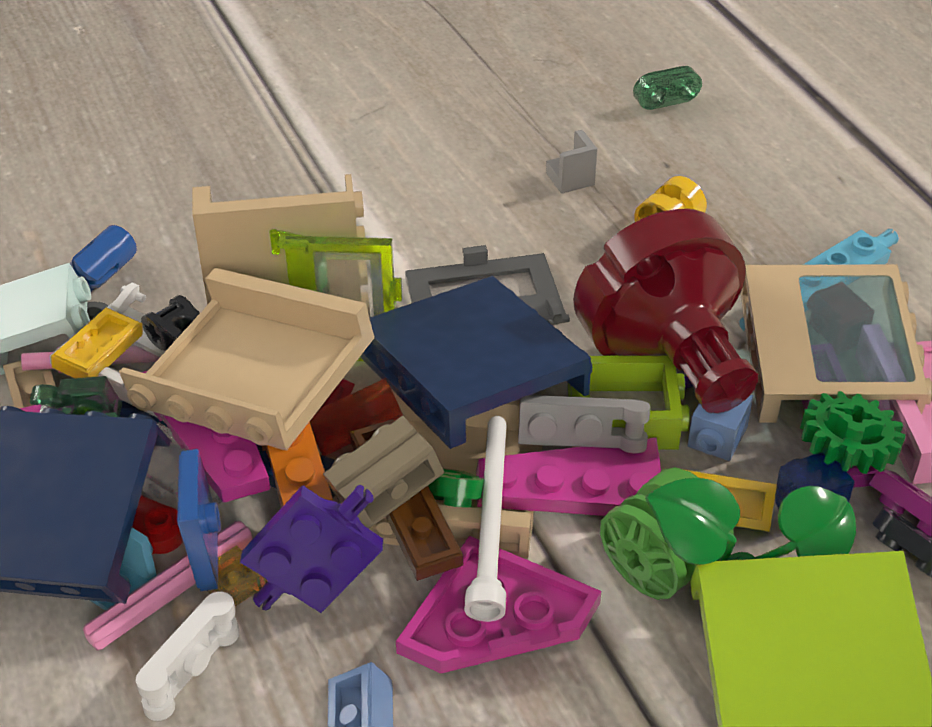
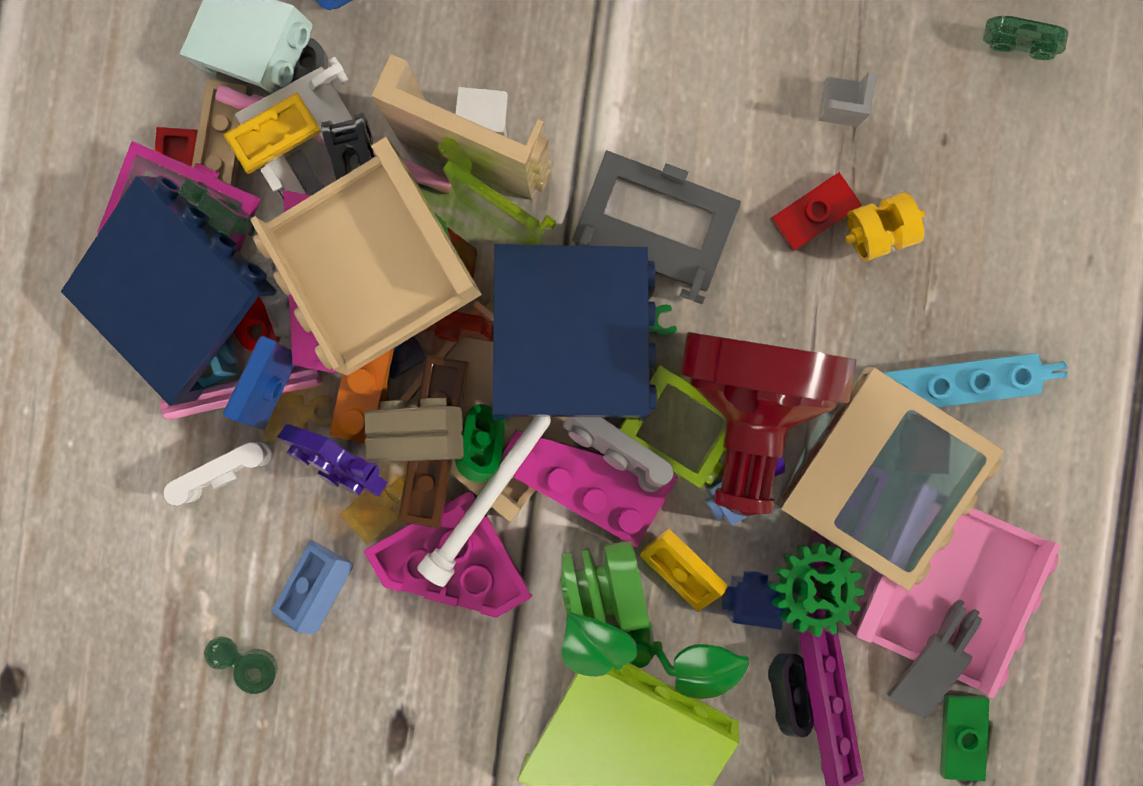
camera: 30 degrees right, 45 degrees up
none -> clear yellow plate [340,475,405,545]
none -> red plate [770,172,862,252]

